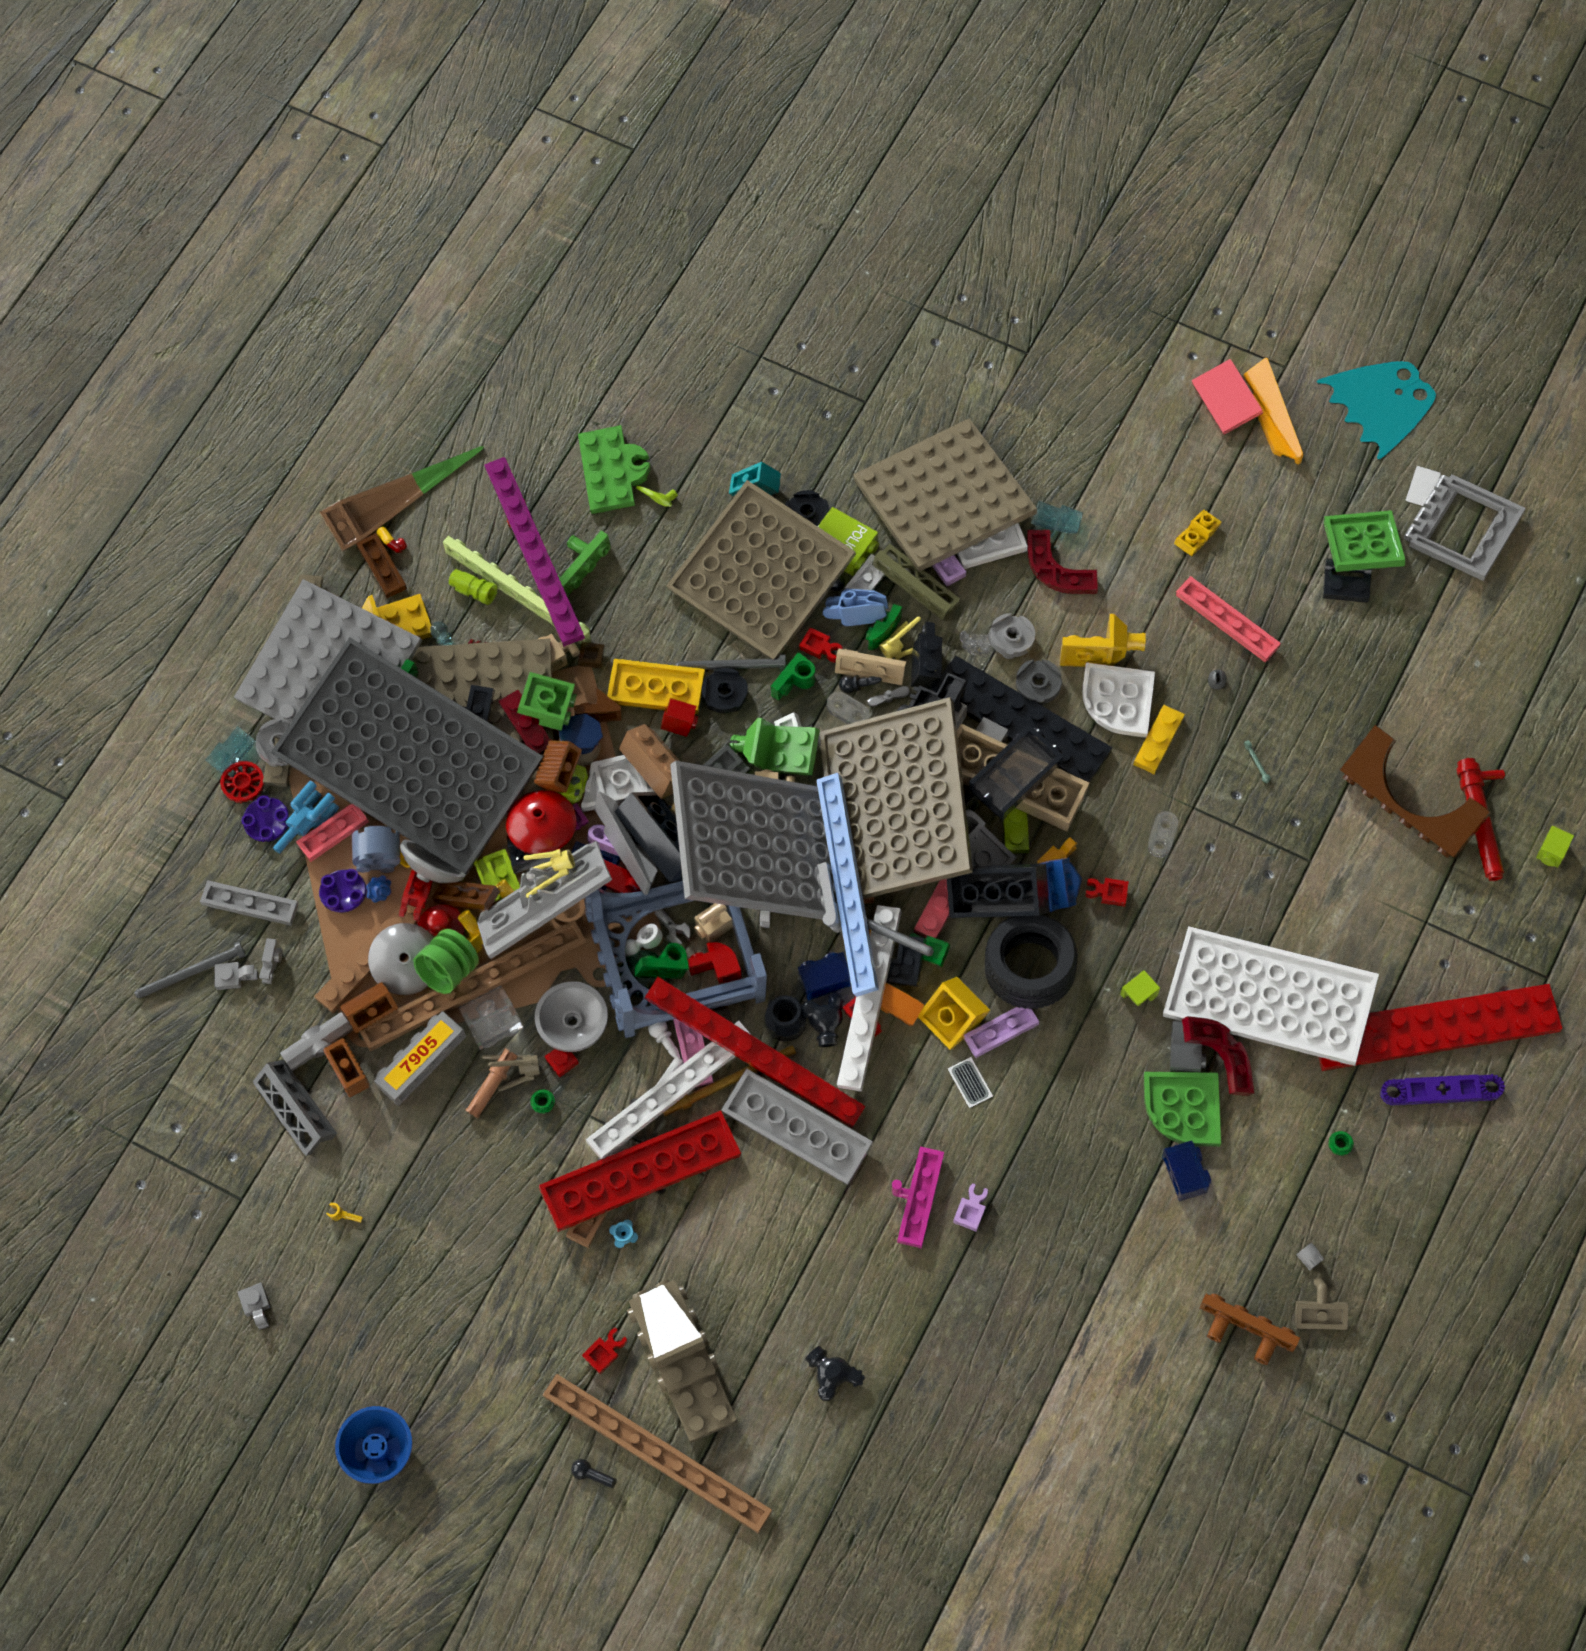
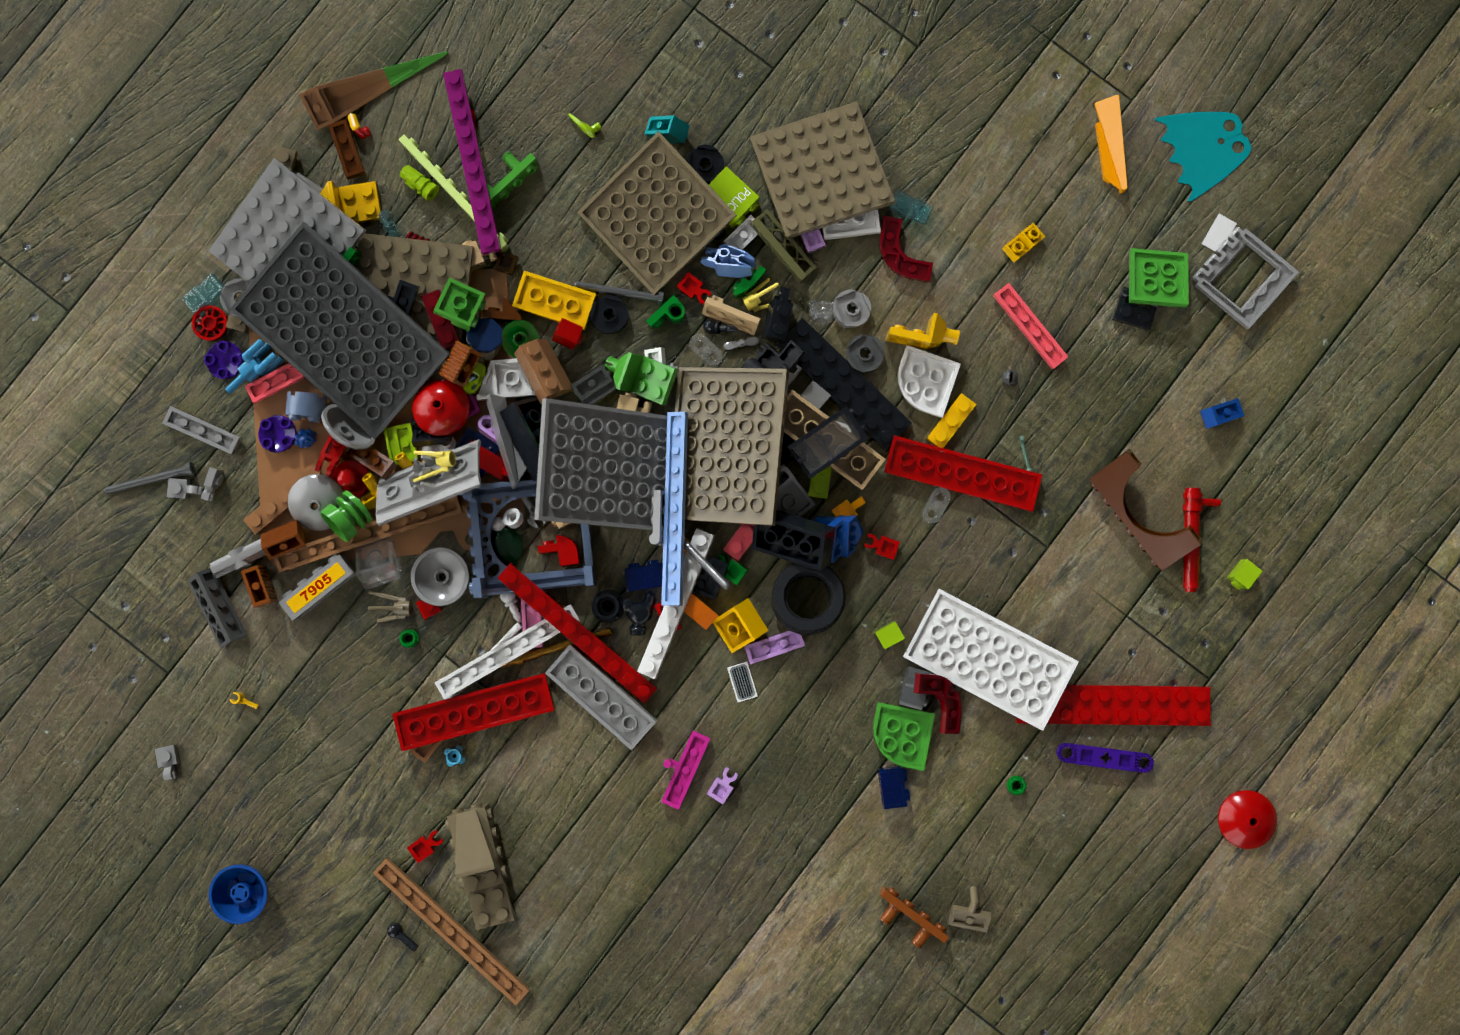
camera: 10 degrees right, 20 degrees up
nougat pin [465,1048,518,1118] -> none
bright green plate [578,425,651,514] -> none
green plate [635,943,688,979] -> none
black animal [805,1346,865,1401] -> none
coral tile [1191,359,1263,435] -> none
light grey hose [1296,1243,1324,1271] -> none
none -> green dish [501,320,539,357]
none -> red plate [883,435,1042,512]
none -> blue plate [1200,398,1245,429]

